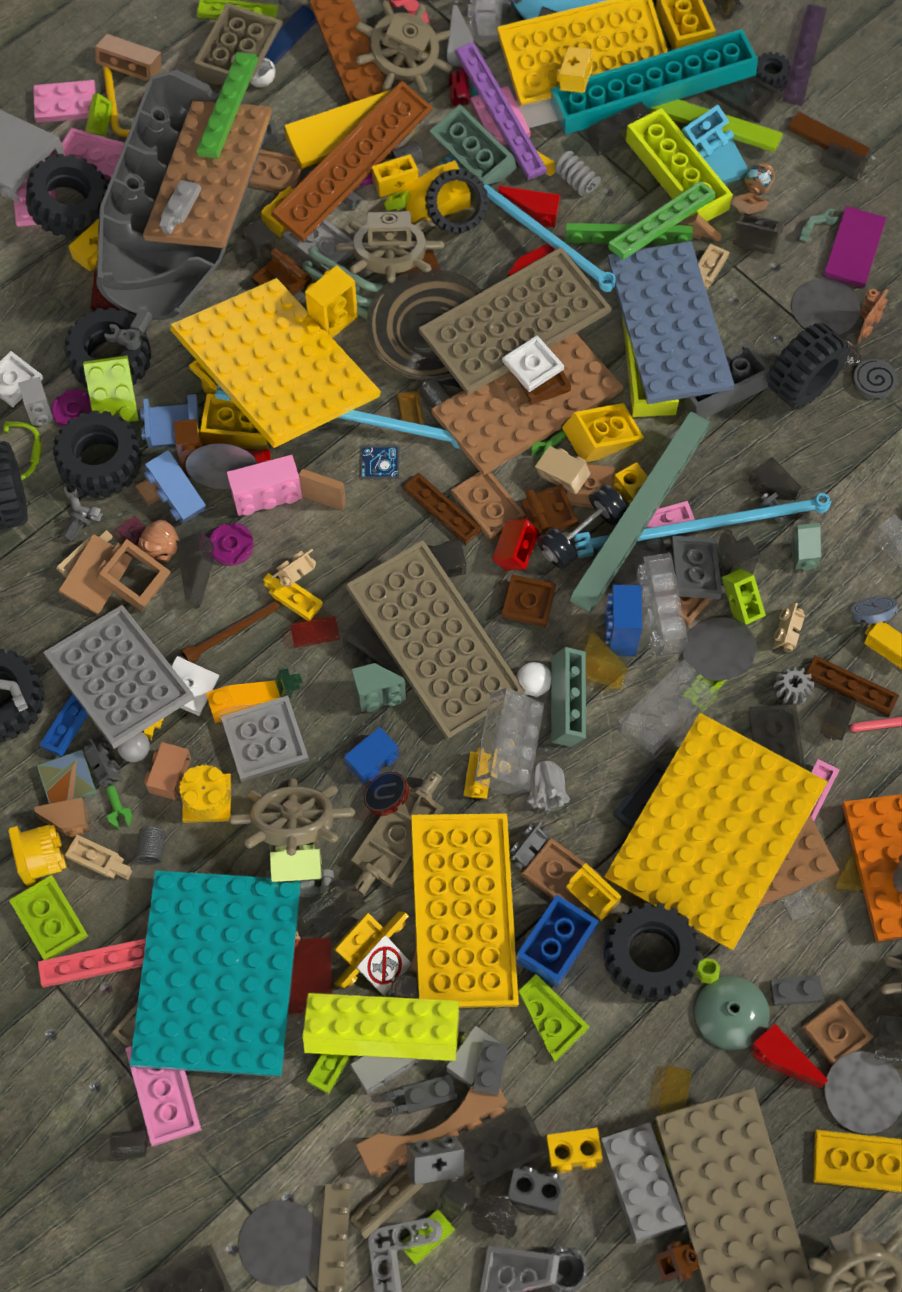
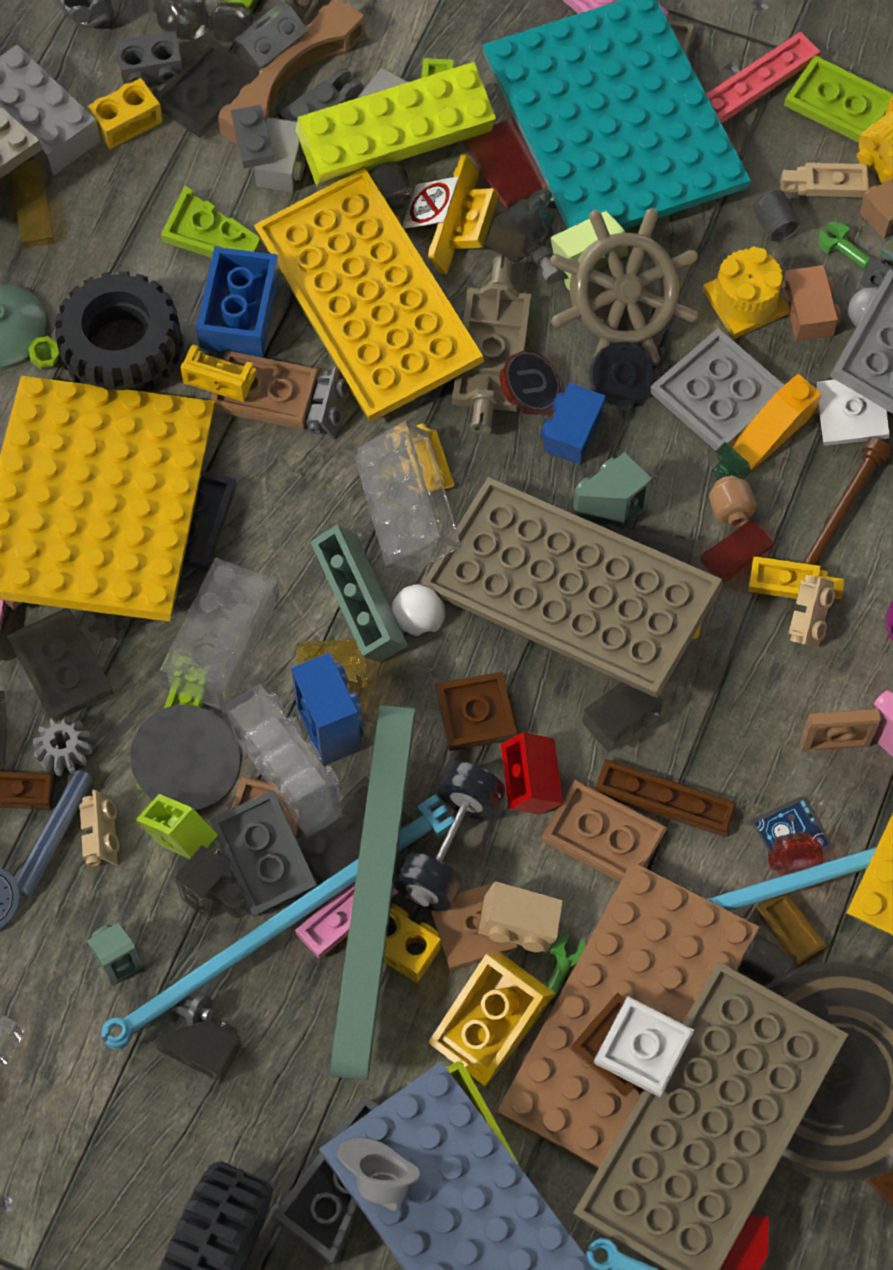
camera: 155 degrees right, 0 degrees up
reddish brown plate [520,483,579,538] -> none
light grey piece [527,761,570,811] -> none
none -> sand blue axle [15,770,93,896]
none -> light grey piece [337,1138,420,1211]
none -> black tile [589,342,654,407]
none -> medium nougat head [709,476,756,528]
none -> clear red head [768,832,823,877]

